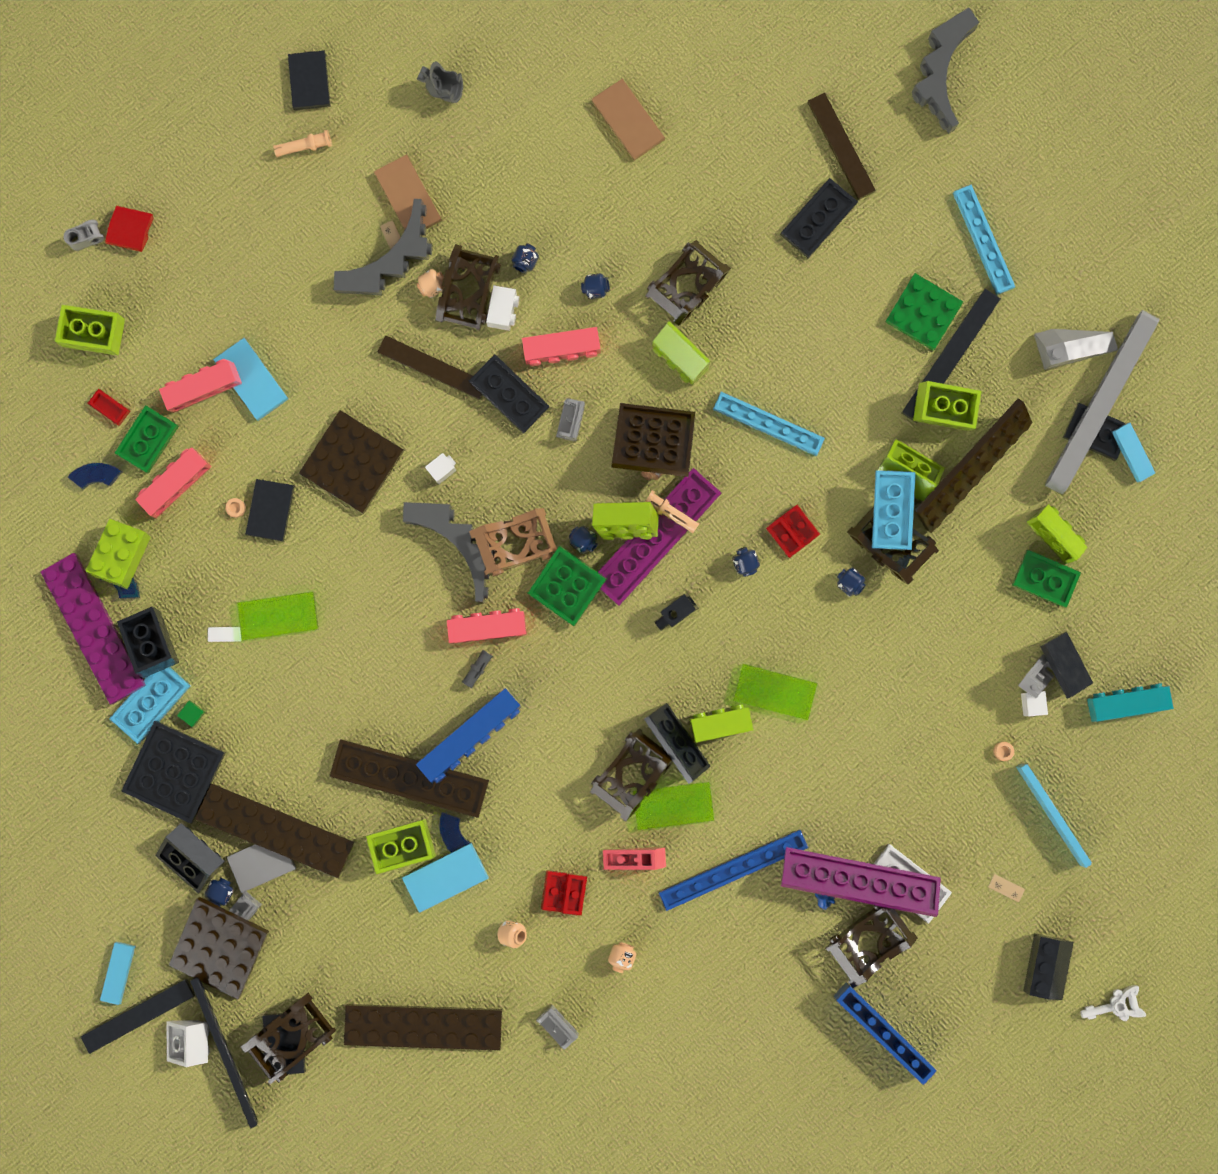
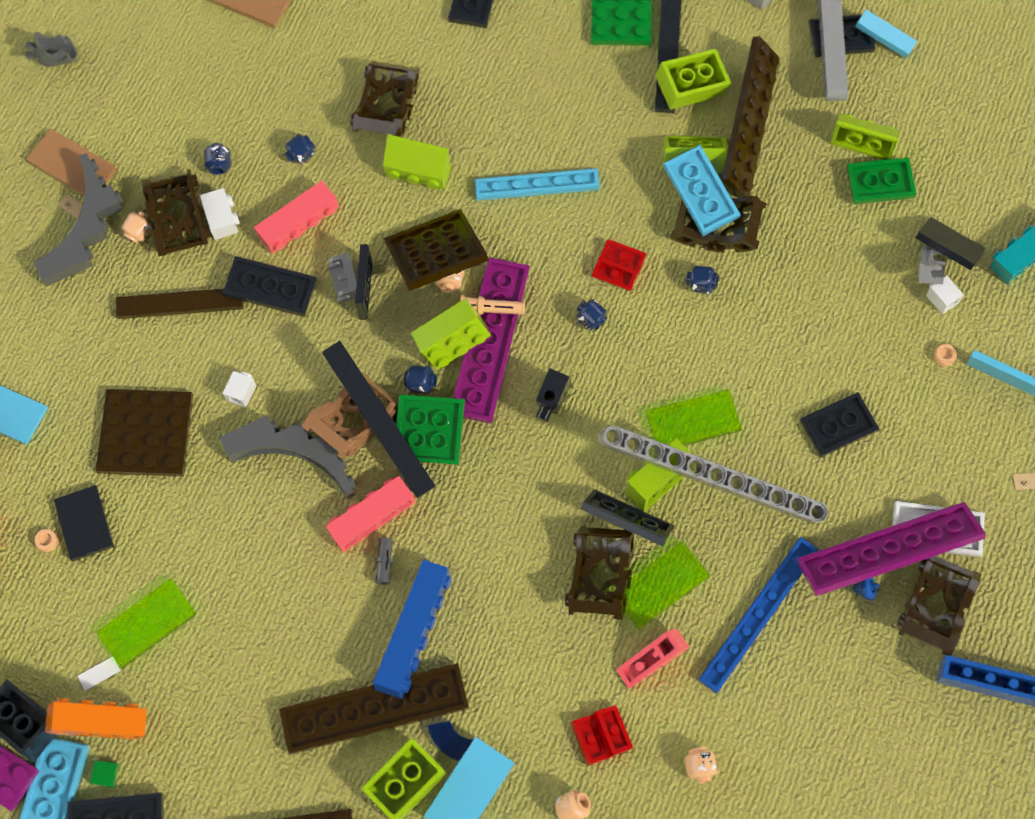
camera: 30 degrees left, 15 degrees down
none -> orange brick [46,698,146,740]
none -> black tile [322,341,436,499]
none -> black tile [355,244,373,320]
none -> light grey beam [598,426,828,523]
none -> black tile [800,392,879,458]

